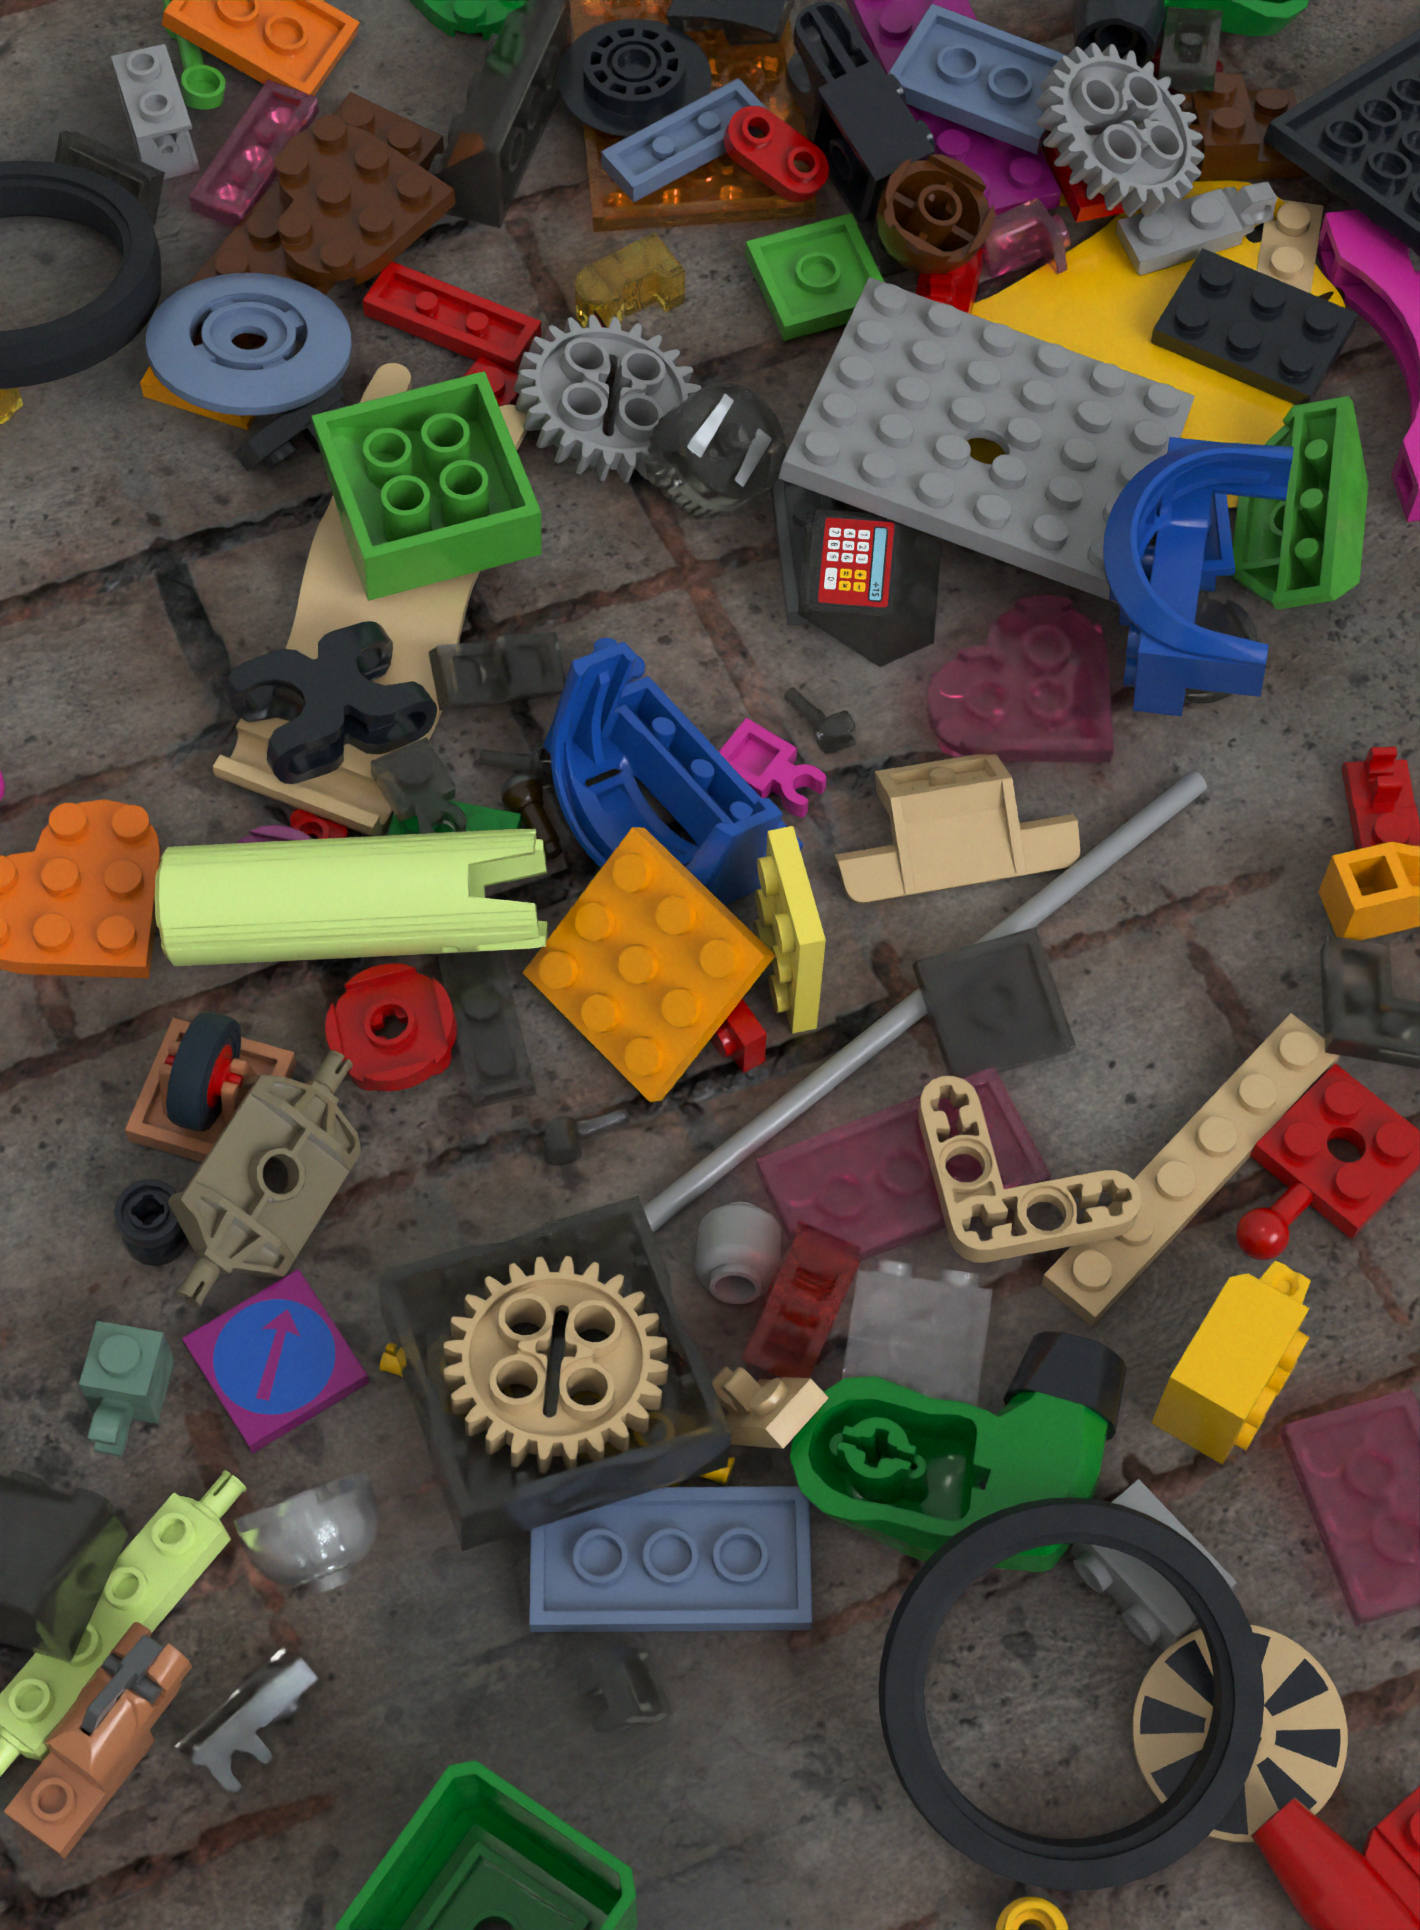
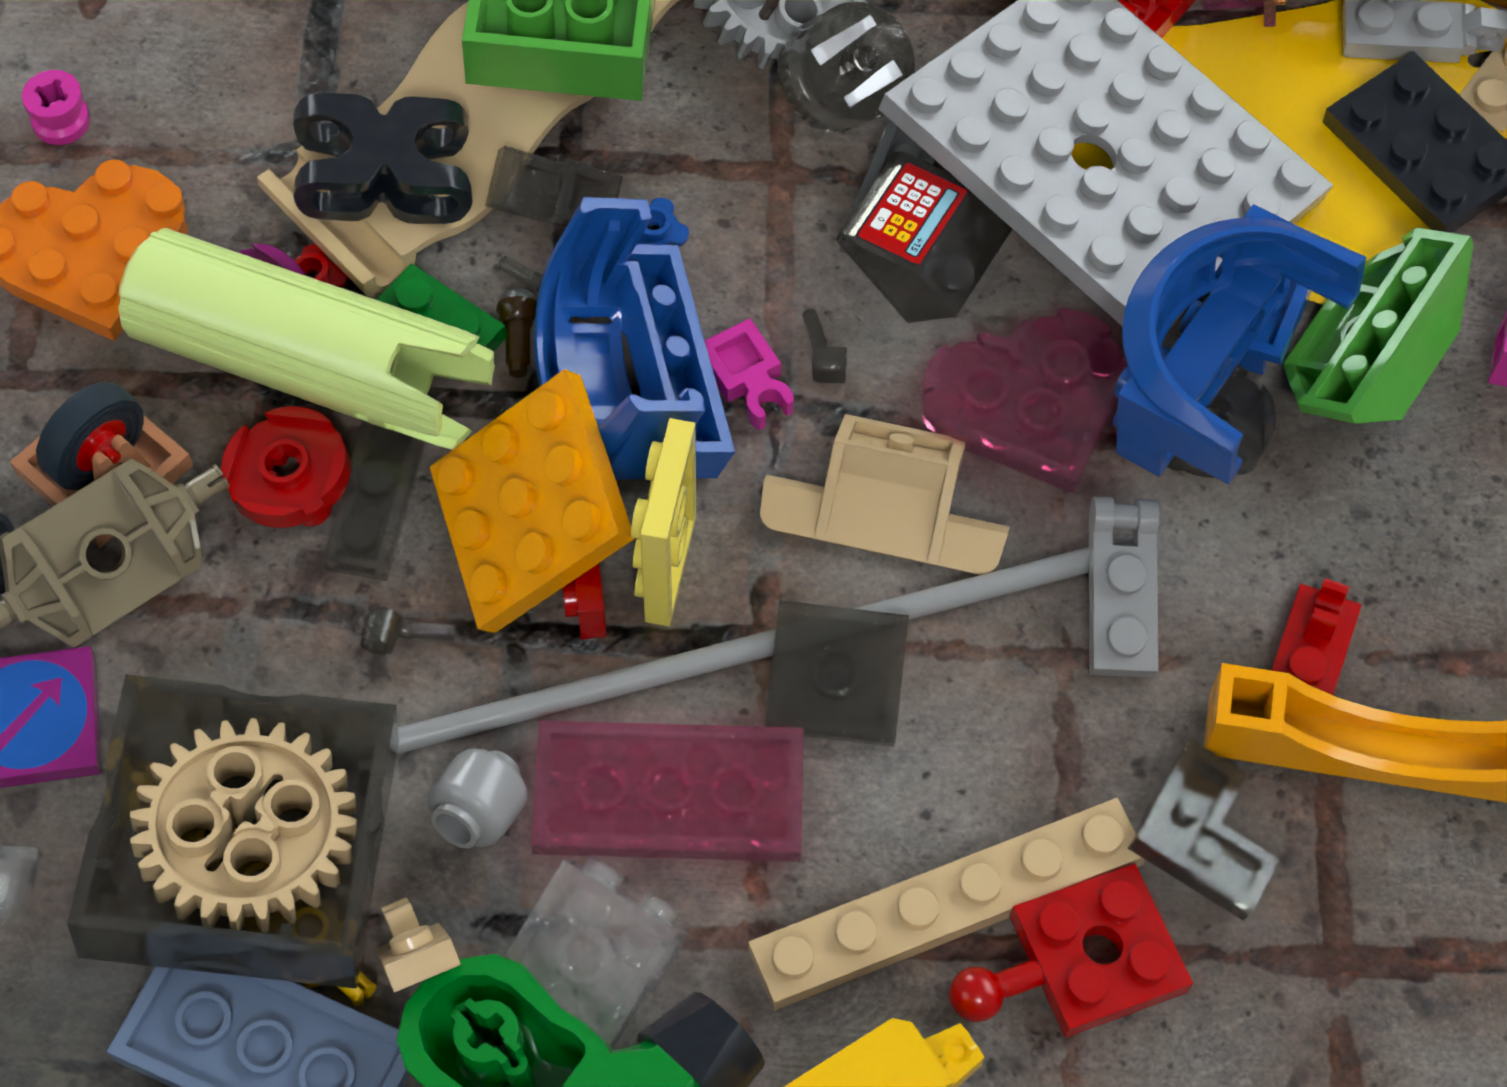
camera: 25 degrees right, 0 degrees up
clear smoke plate [371,737,466,834] -> none
clear red brick [742,1220,860,1378] -> none
tan beam [918,1076,1142,1263] -> none
none -> light grey plate [1089,496,1159,678]

